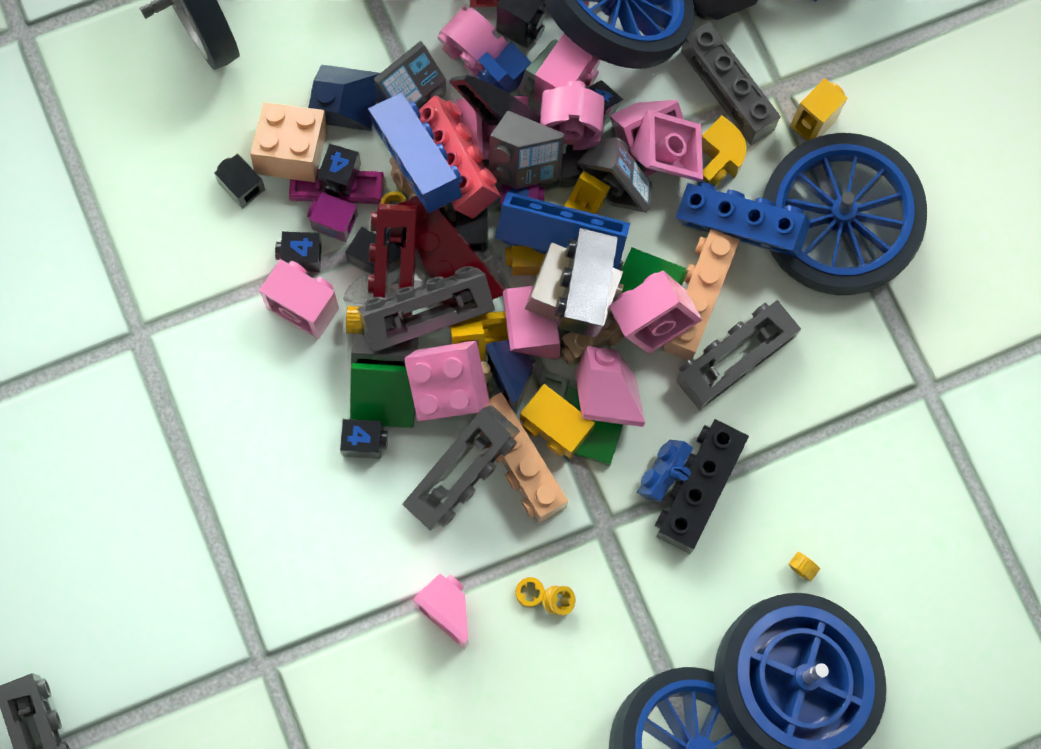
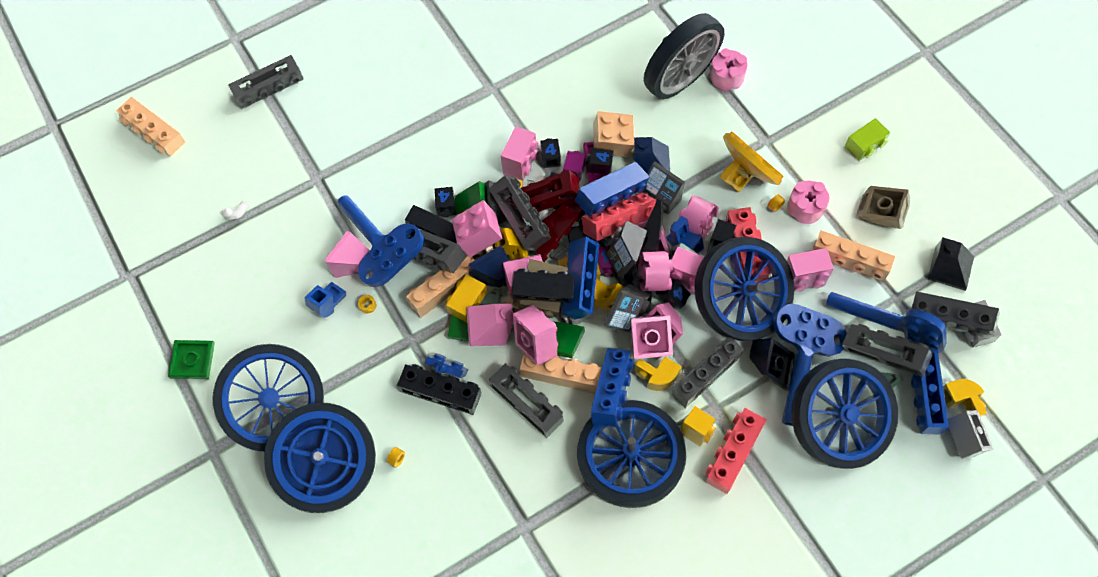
camera: 90 degrees right, 10 degrees down
black brick [214,153,266,209] -> none
yellow bush [542,585,576,615] -> none
none -> blue brick [304,282,347,318]
none -> blue piece [337,195,424,287]
none -> black slope [405,205,457,243]
none -> coral brick [705,408,767,494]

